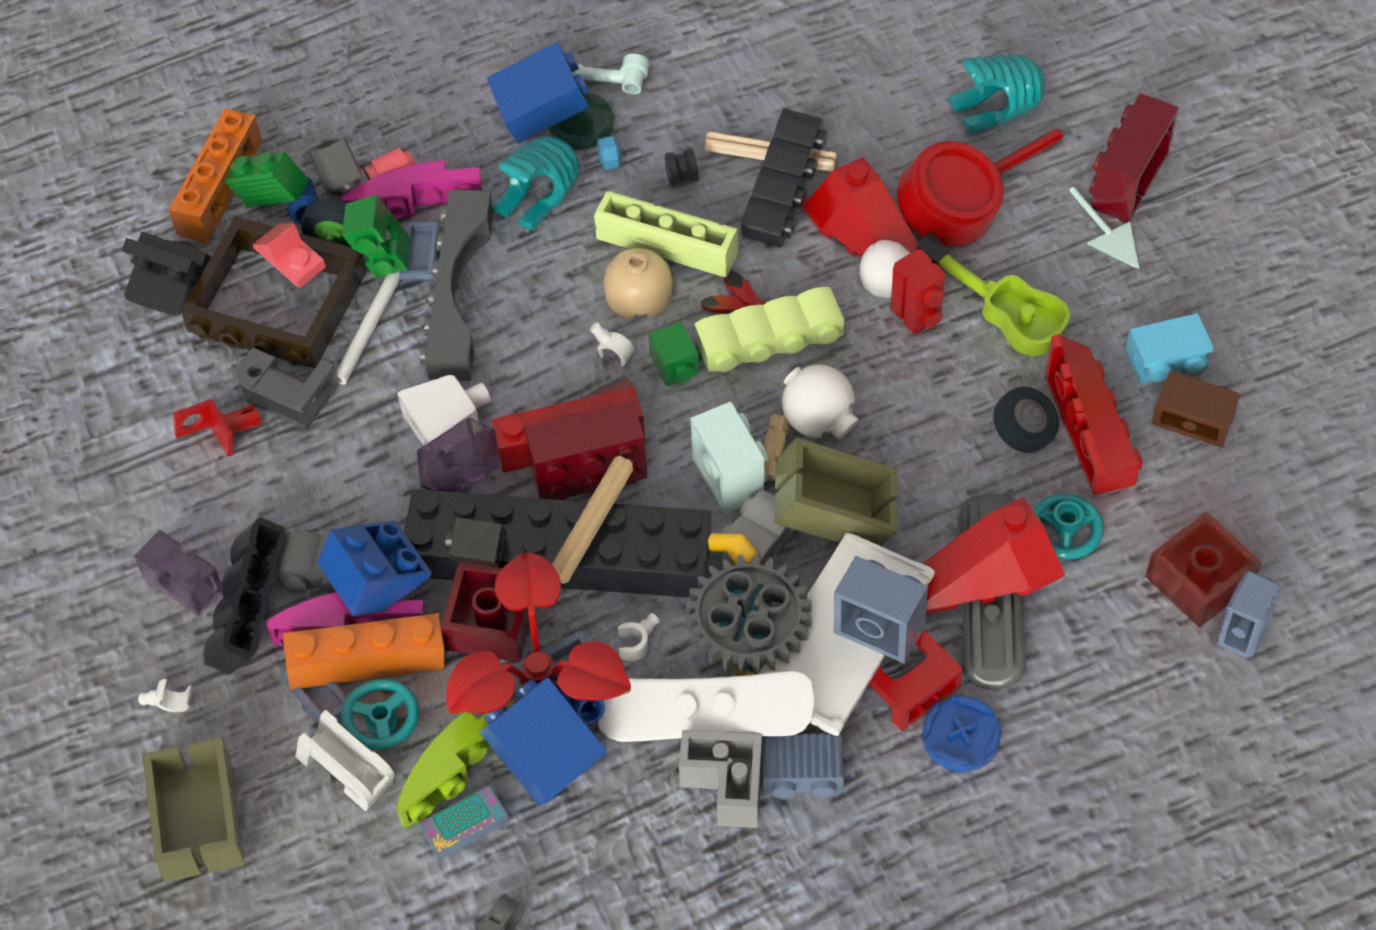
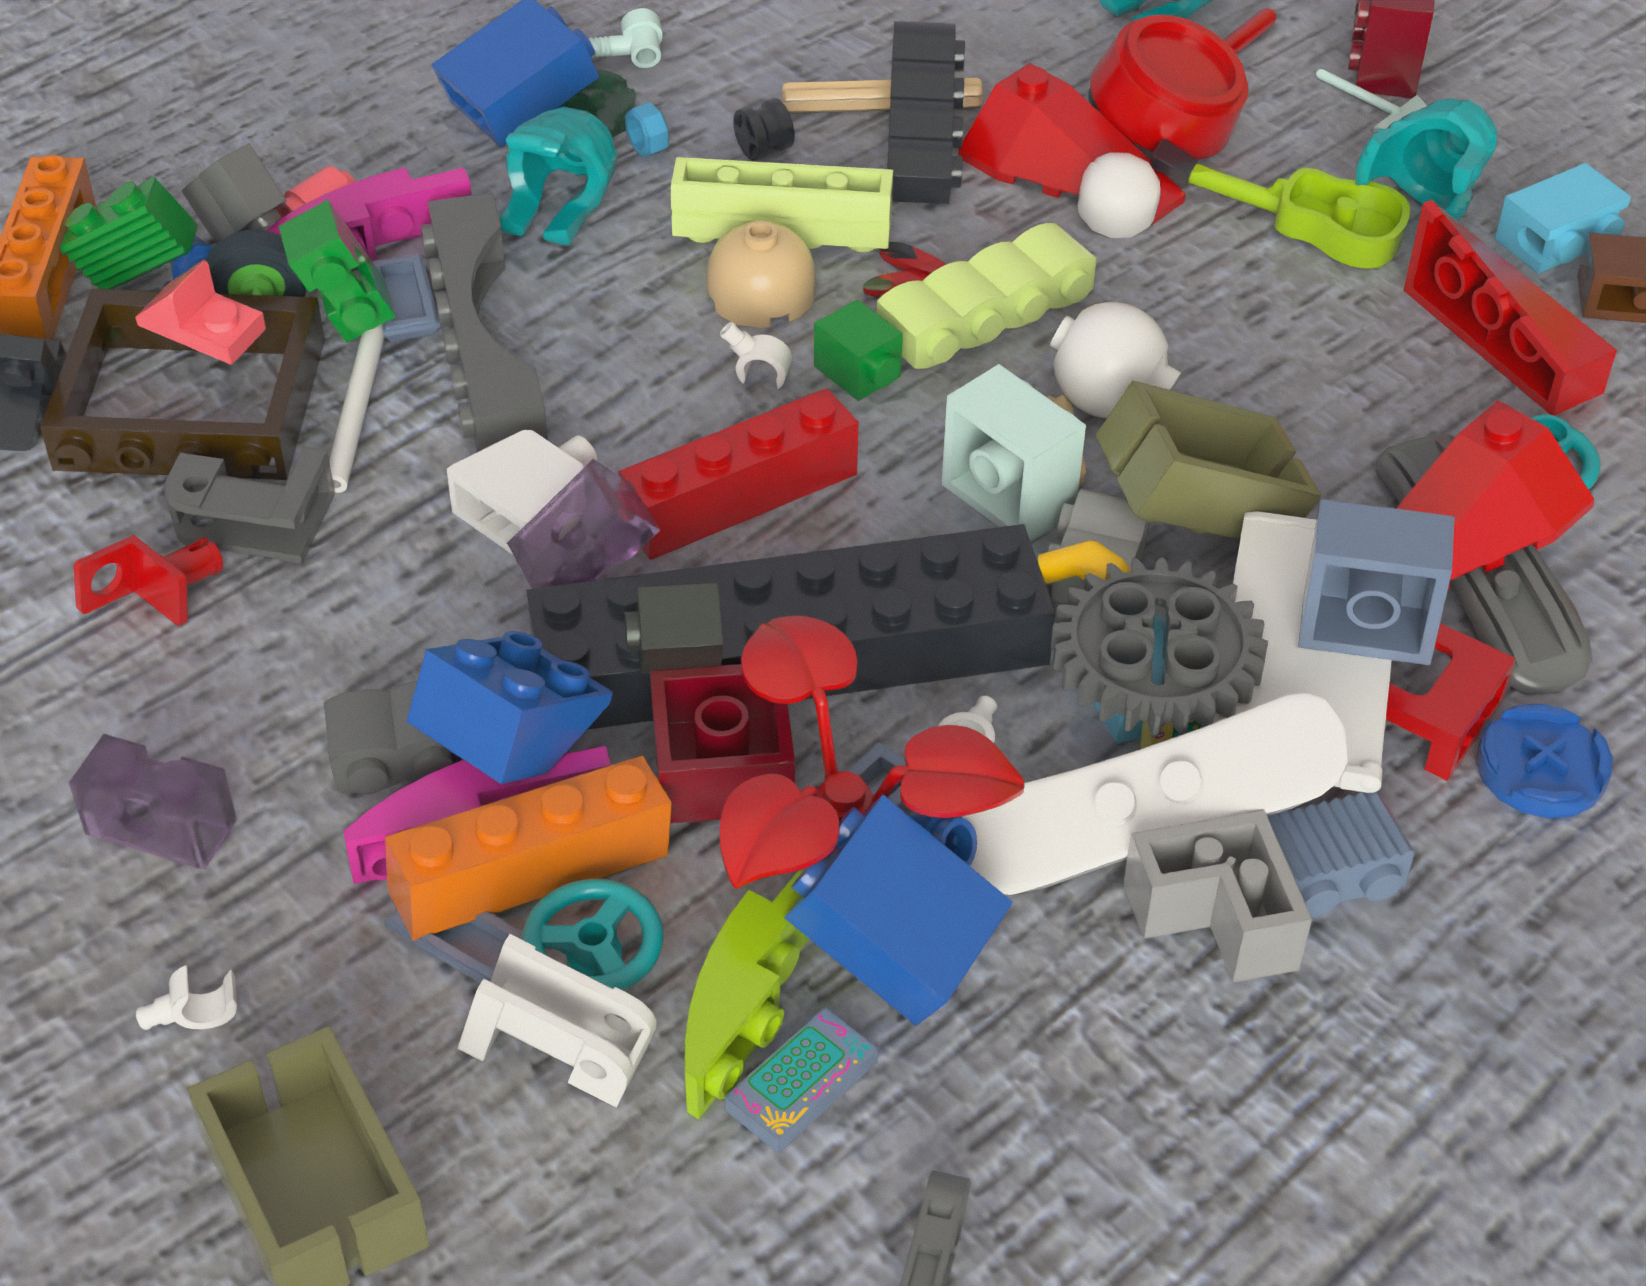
camera: 20 degrees left, 10 degrees down
black brick [204,517,285,674] -> none
dark red piece [524,402,648,500] -> none
tan axle [552,456,633,584] -> none
red brick [890,249,945,333] -> none
black wheel [993,386,1059,453] -> none
none -> teal hair [1356,98,1497,222]

